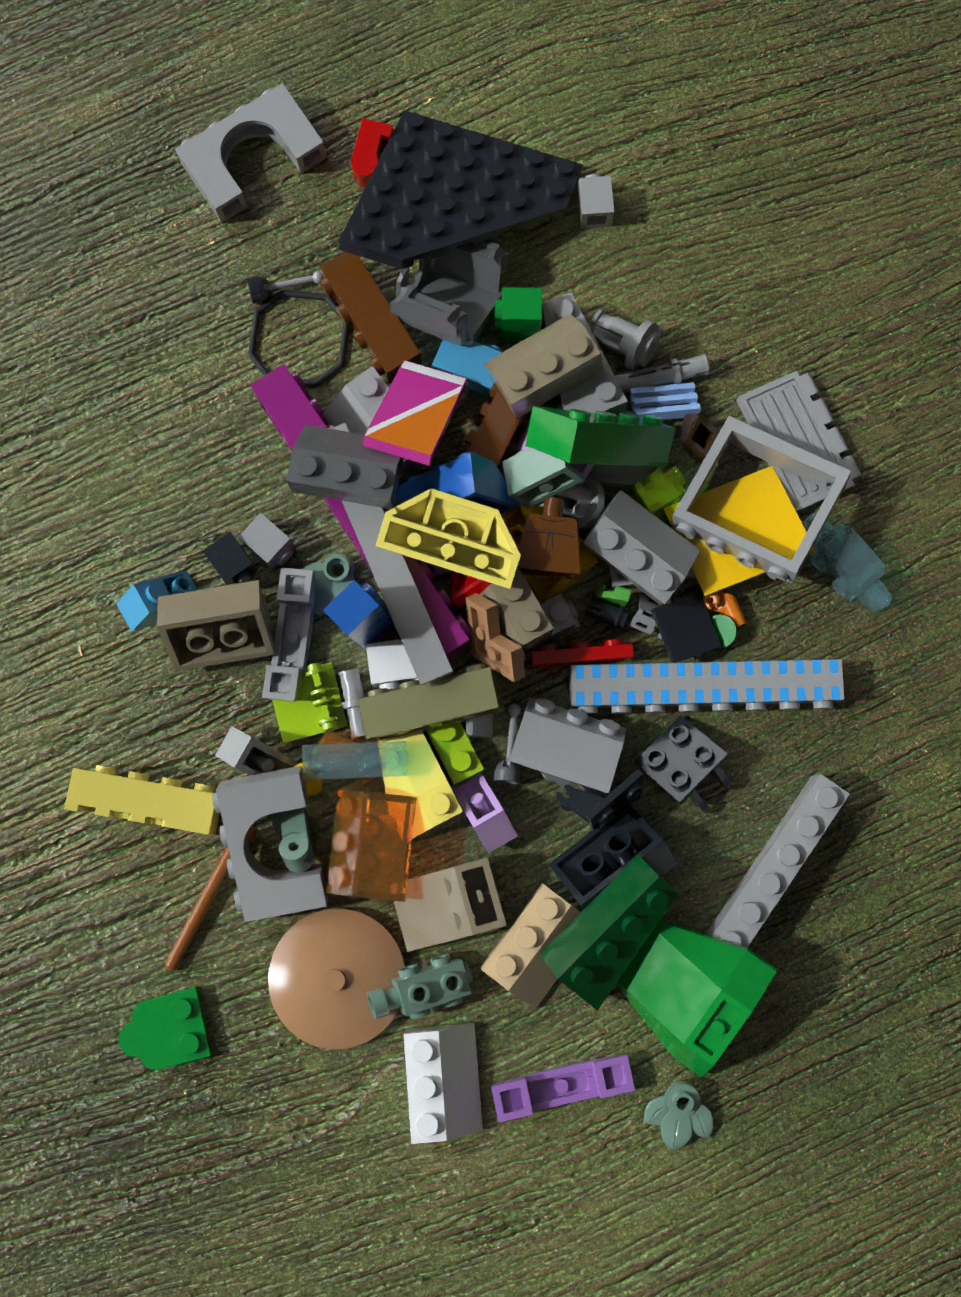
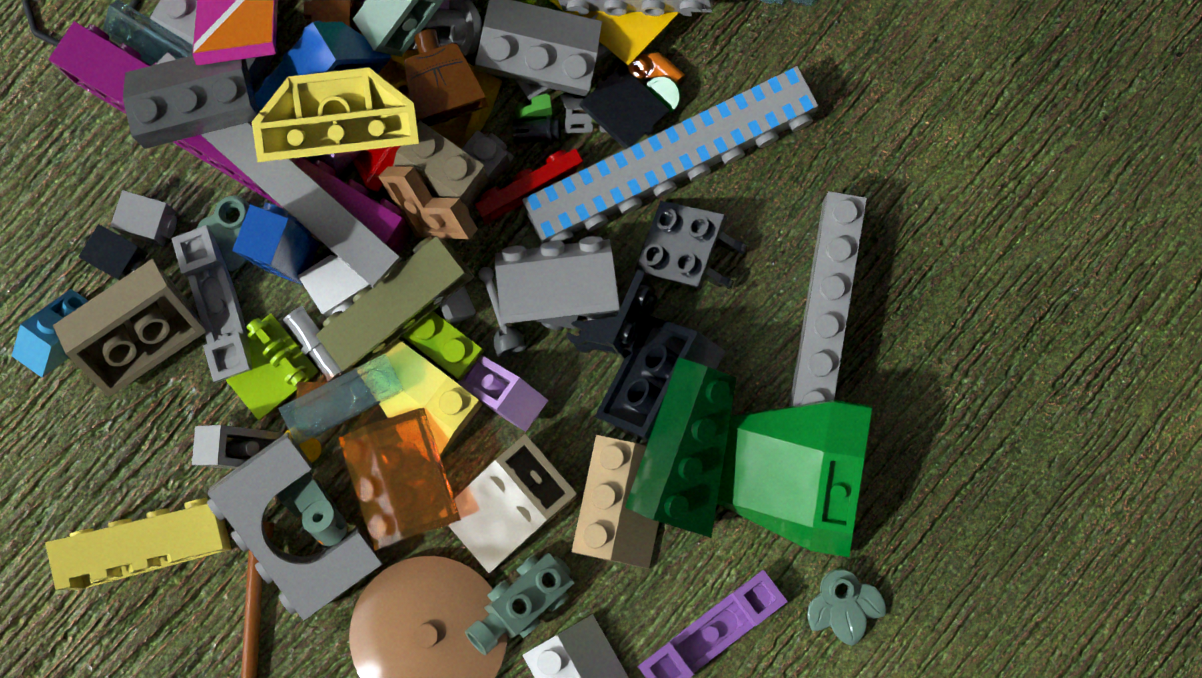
camera: 25 degrees left, 0 degrees up
none -> clear light blue plate [103,0,193,66]

